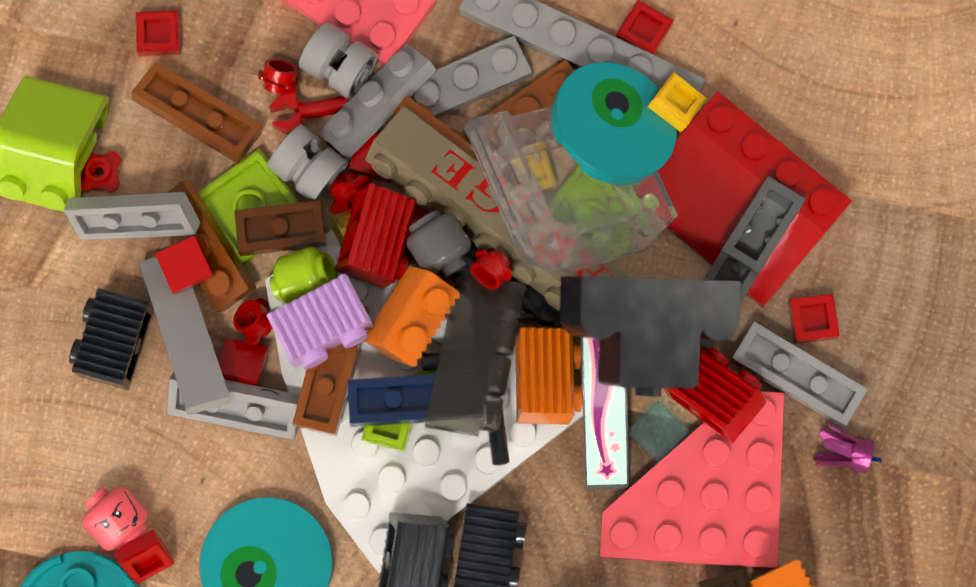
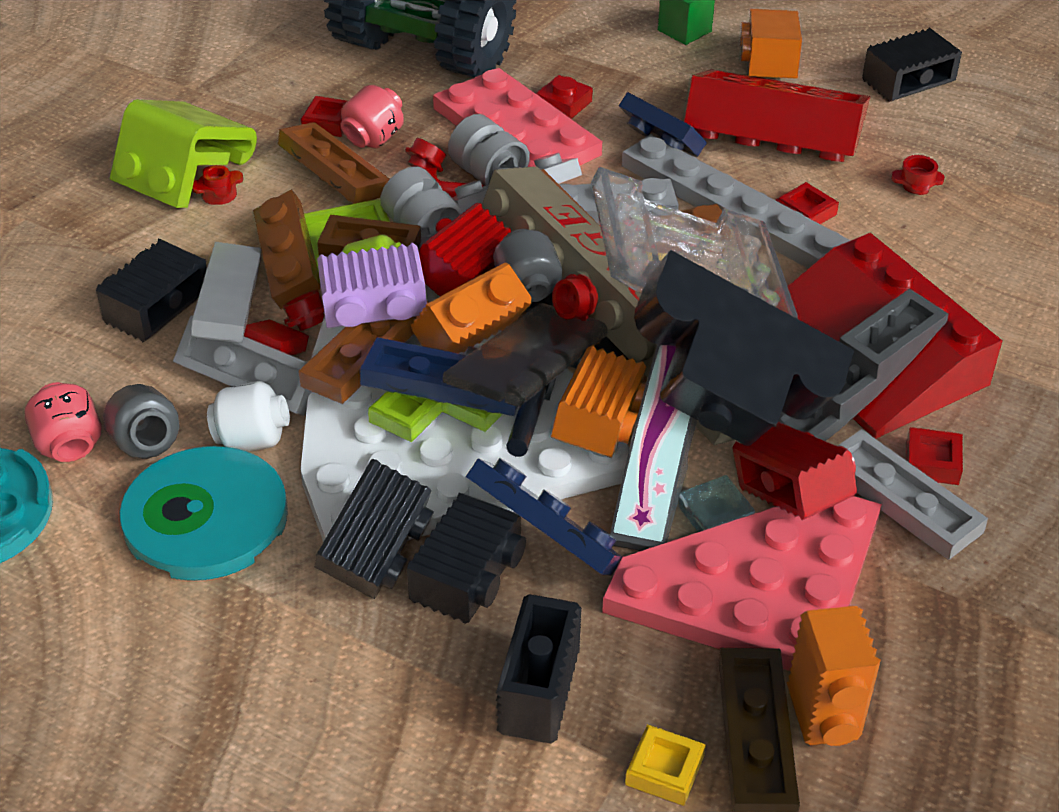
camera: 15 degrees right, 35 degrees down
light grey plate [63,192,200,240] -> none
red tile [114,529,175,584] -> none
red tile [155,235,215,295] -> none
teal tile [551,62,677,185] -> none
yellow tile [647,72,707,133] -> none
flat silver piece [813,421,882,474] -> none
none -> dark grey head [103,384,180,459]
none -> white head [207,381,290,452]
none -> coral head [341,85,404,148]
none -> dark blue plate [465,458,623,576]

